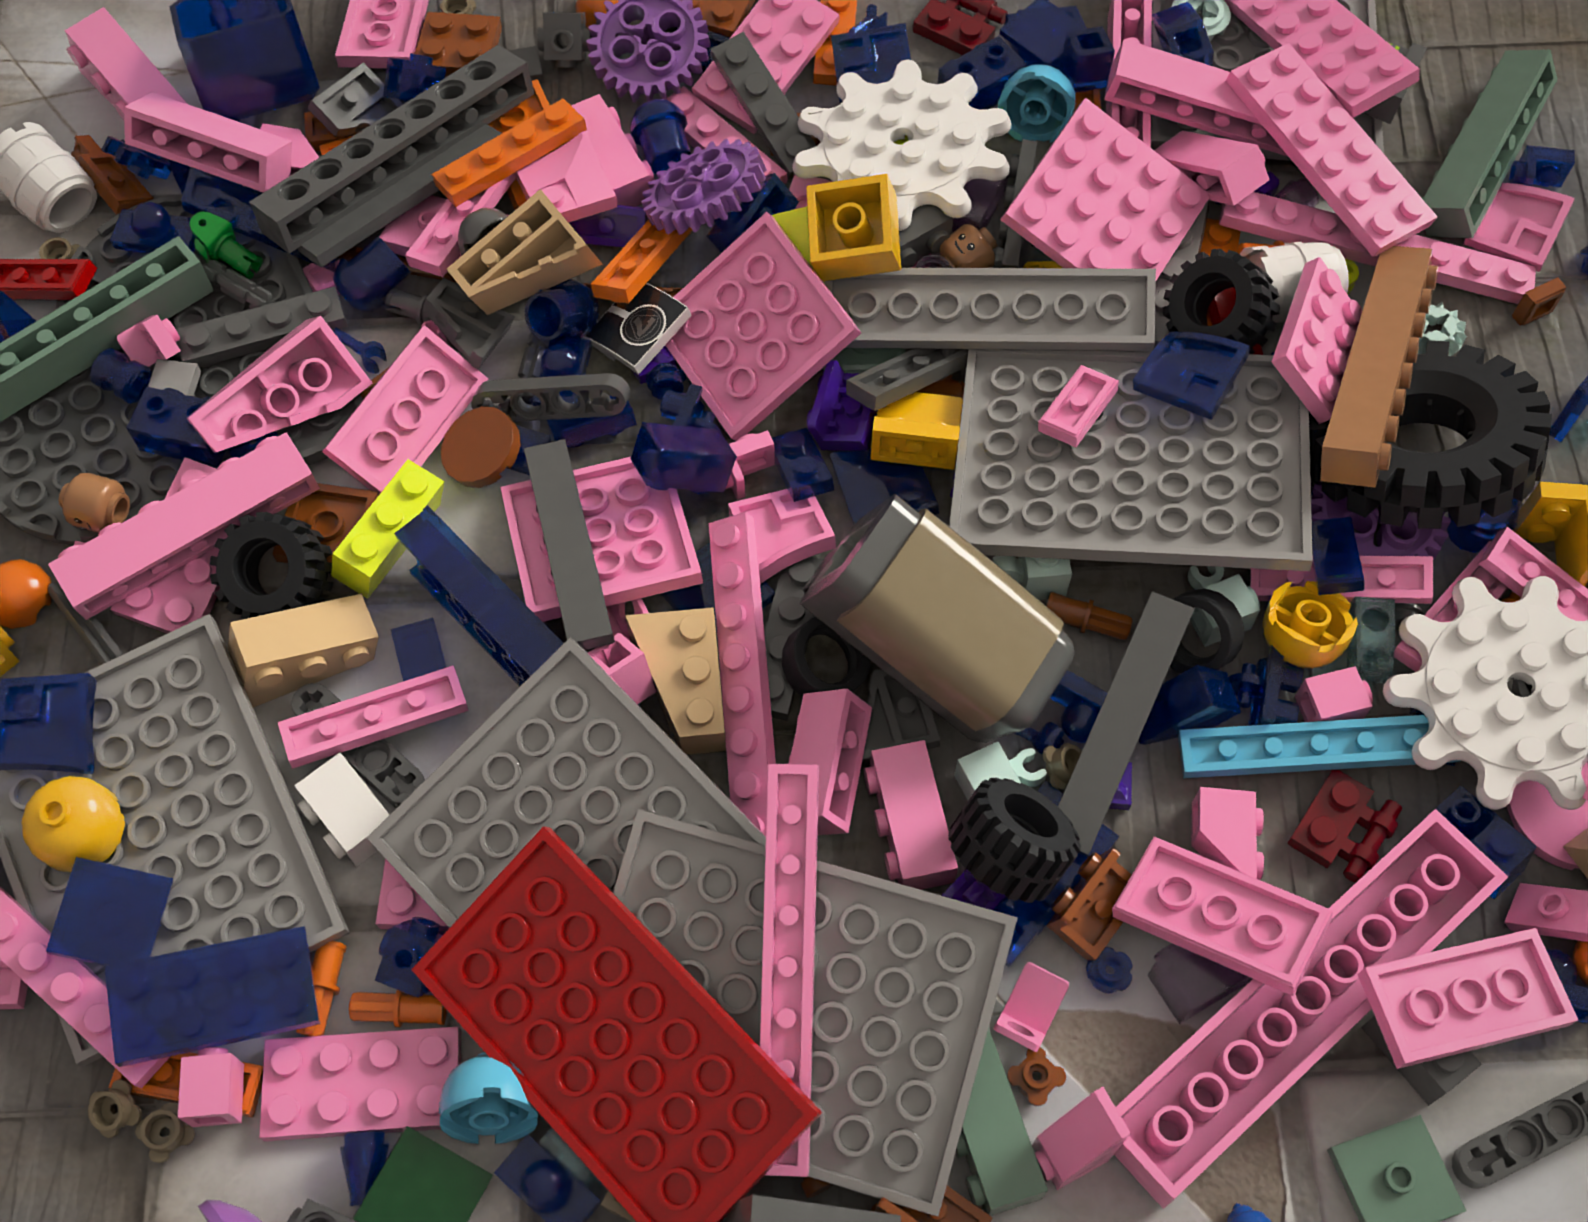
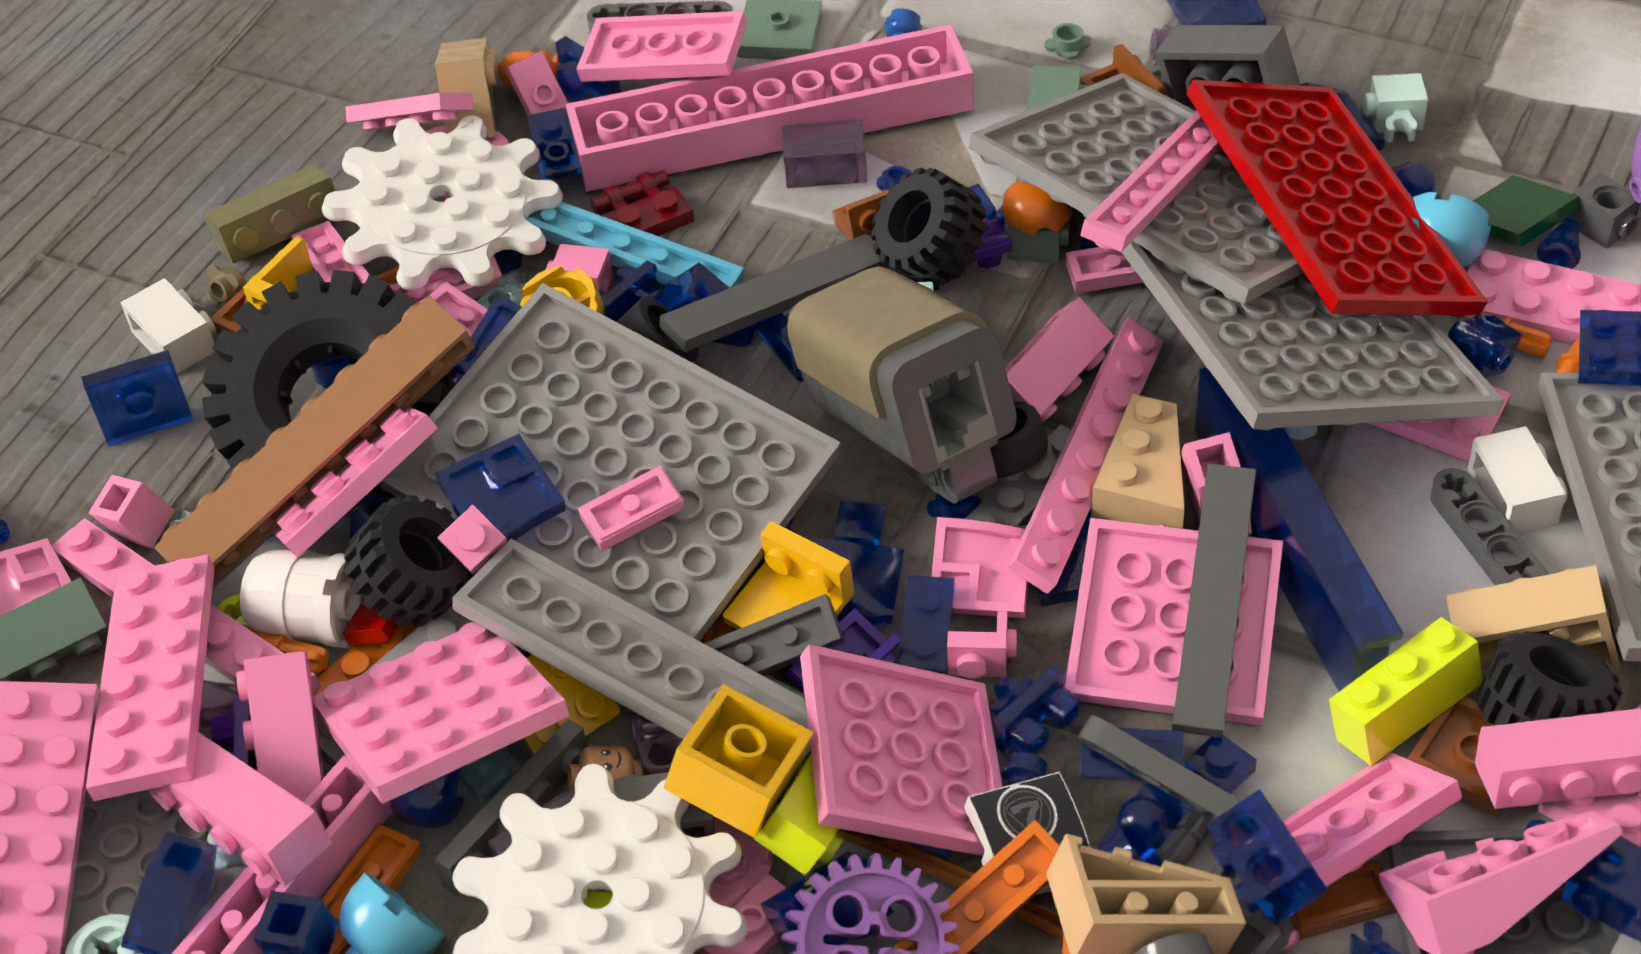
camera: 150 degrees left, 15 degrees down
bright pink plate [277,665,469,769] -> none
clear blue tile [390,617,447,681] -> none
dark orange tile [441,406,521,488] -> none
clear blue brick [630,422,737,494] -> none
bright pink brick [864,740,958,890] -> none
bright pink bracket [993,962,1069,1052] -> none
bright pink slope [1032,1087,1131,1190] -> none
bright pink plate [1112,837,1333,996] -> none
bright pink slope [1191,787,1264,880] -> none
dark orange tile [1512,277,1567,326] -> none
none -> bright pink brick [89,475,175,549]
none -> bright pink plate [437,504,508,575]
none -> clear blue brick [1206,789,1329,926]

